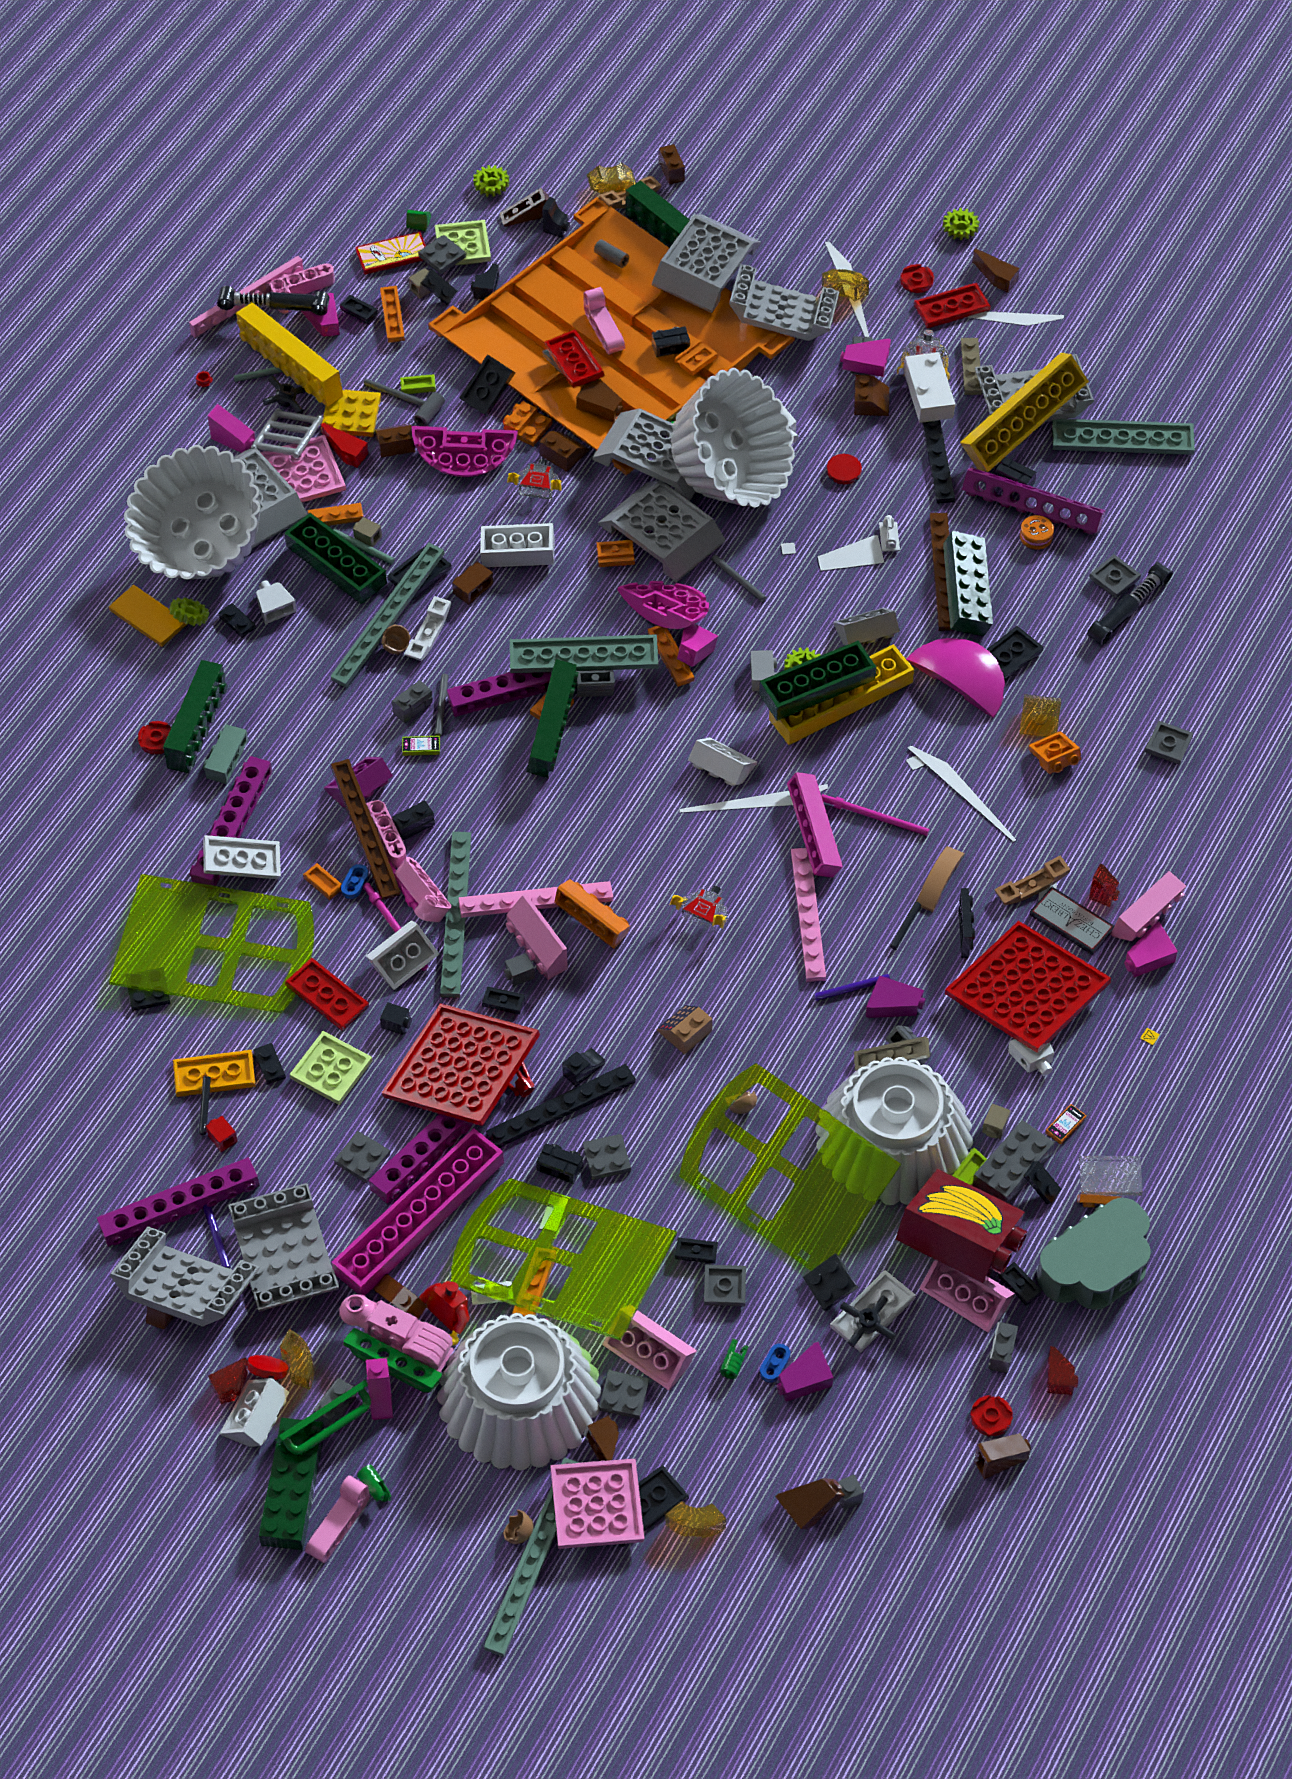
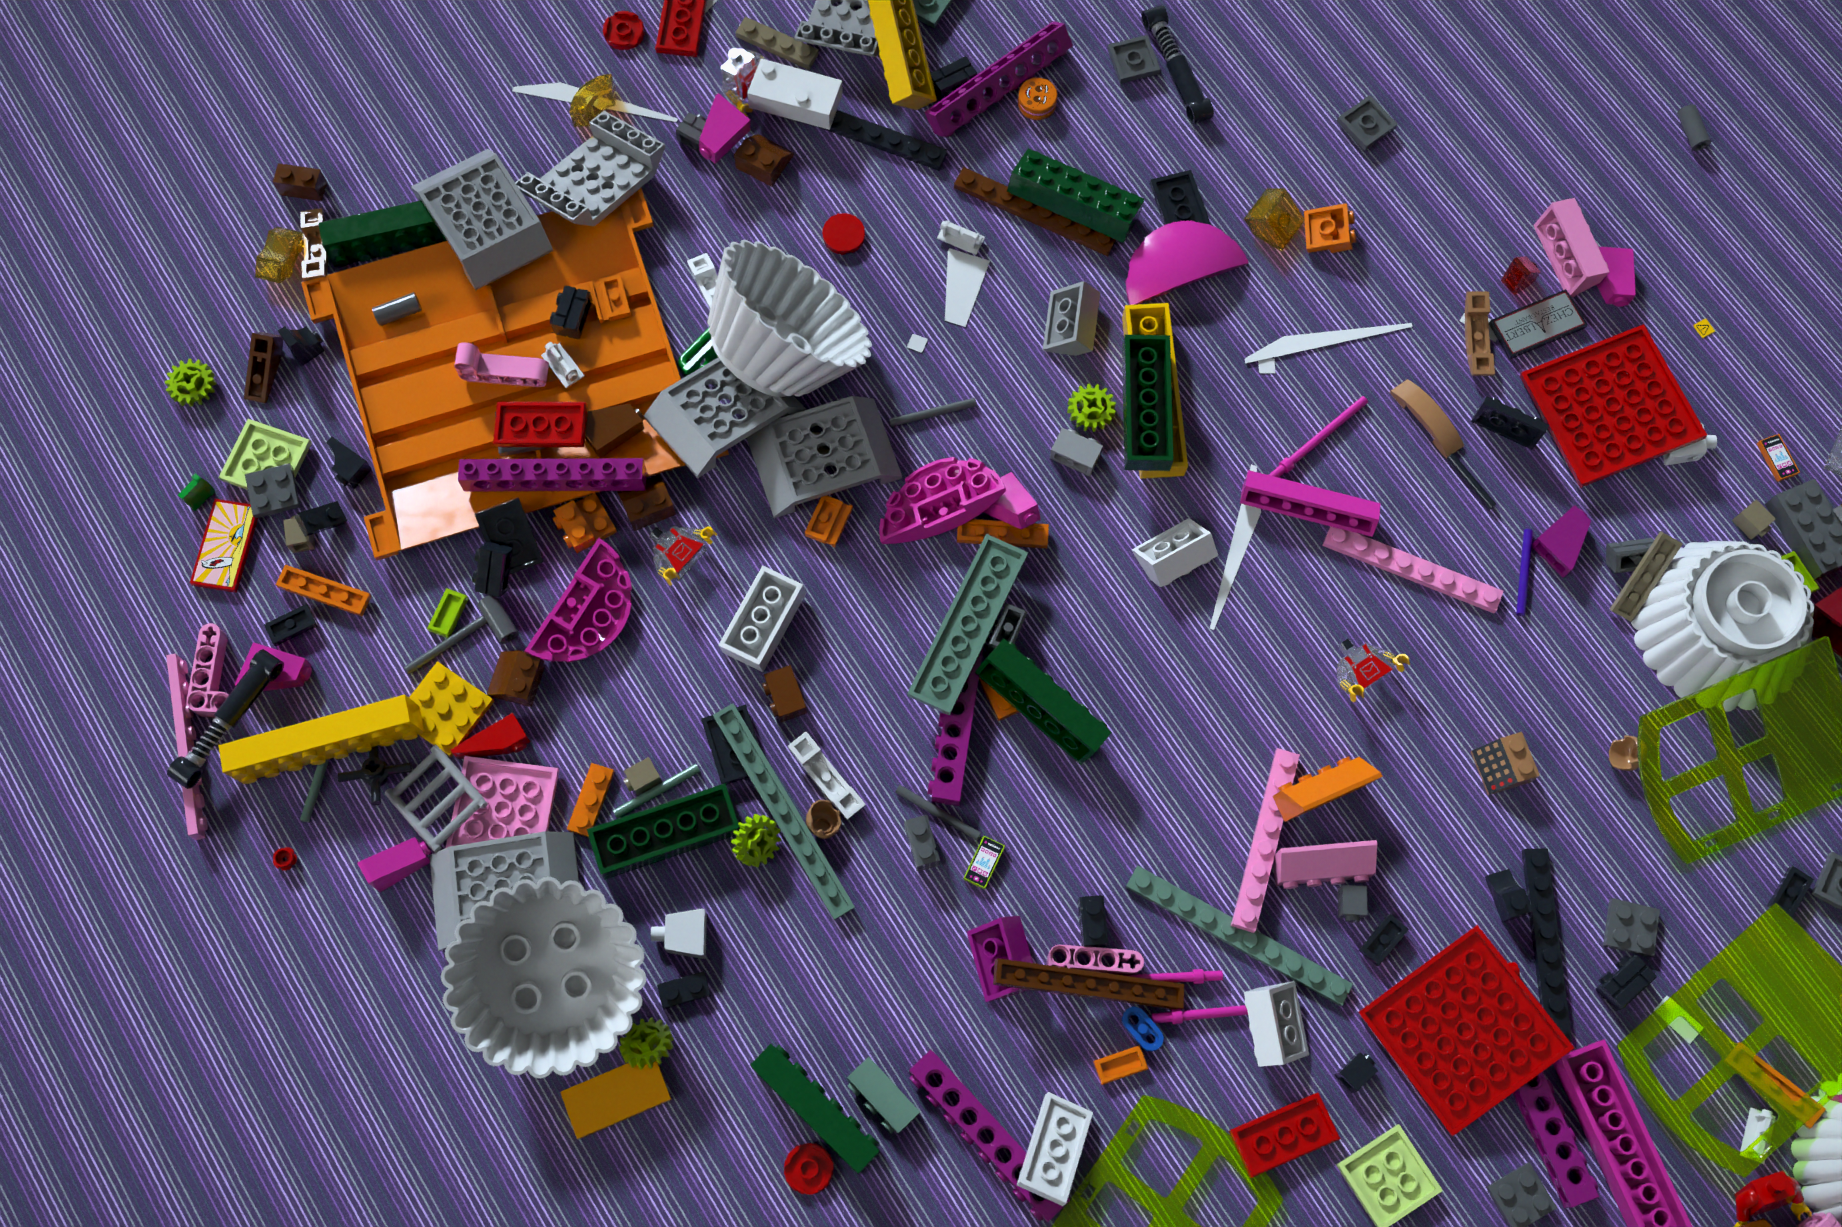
camera: 65 degrees left, 15 degrees up
bright pink beam [395,857,451,922] -> none
none -> magenta brick [458,458,647,492]
none -> black brick [472,542,513,597]
none -> white hinge [541,342,584,388]
none -> lime gear [731,814,781,867]

